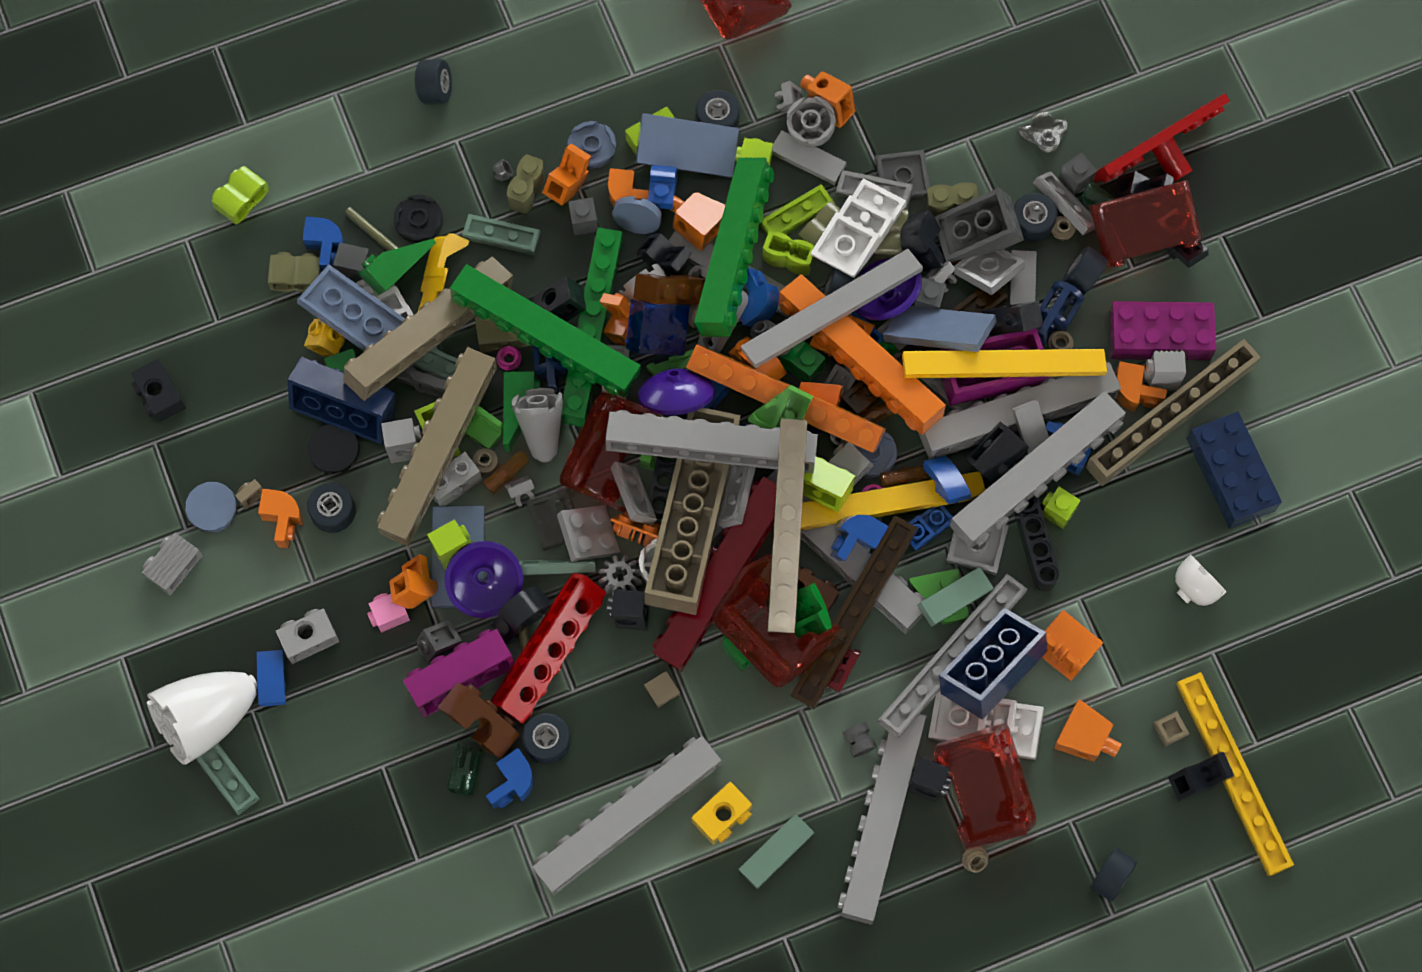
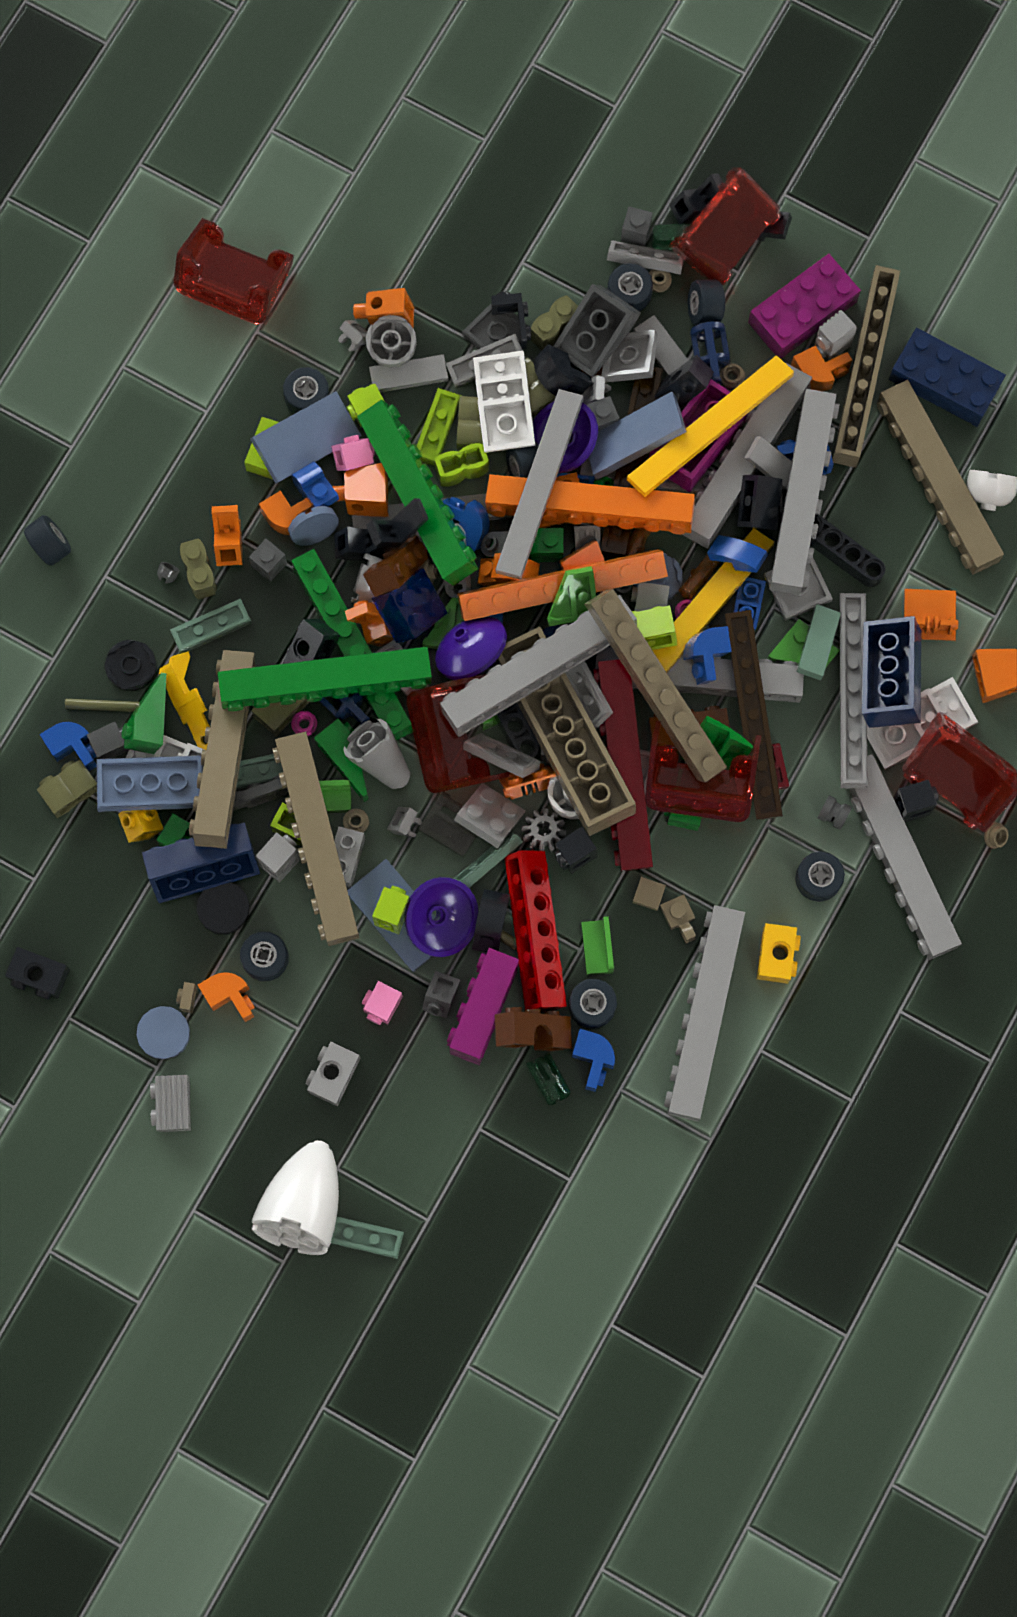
camera: 40 degrees left, 5 degrees up
blue slope [257,650,286,707] -> none
orange brick [389,554,438,609] -> none
clear orange axle [483,451,529,494] -> none
sand blue tile [567,121,617,169] -> none
sand green tile [738,814,814,889] -> none
clear smoke plate [1018,110,1068,152] -> none
lime brick [1042,487,1081,529] -> none
red plate [1093,93,1230,184] -> none
none -> bright pink brick [331,435,375,471]
none -> black bracket [366,498,428,548]
none -> black bracket [491,292,531,349]
none -> bright green panel [581,916,614,976]
none -> dark tan plate [660,894,696,944]
none -> black wheel [795,851,845,902]
none -> dark tan brick [877,380,1004,575]

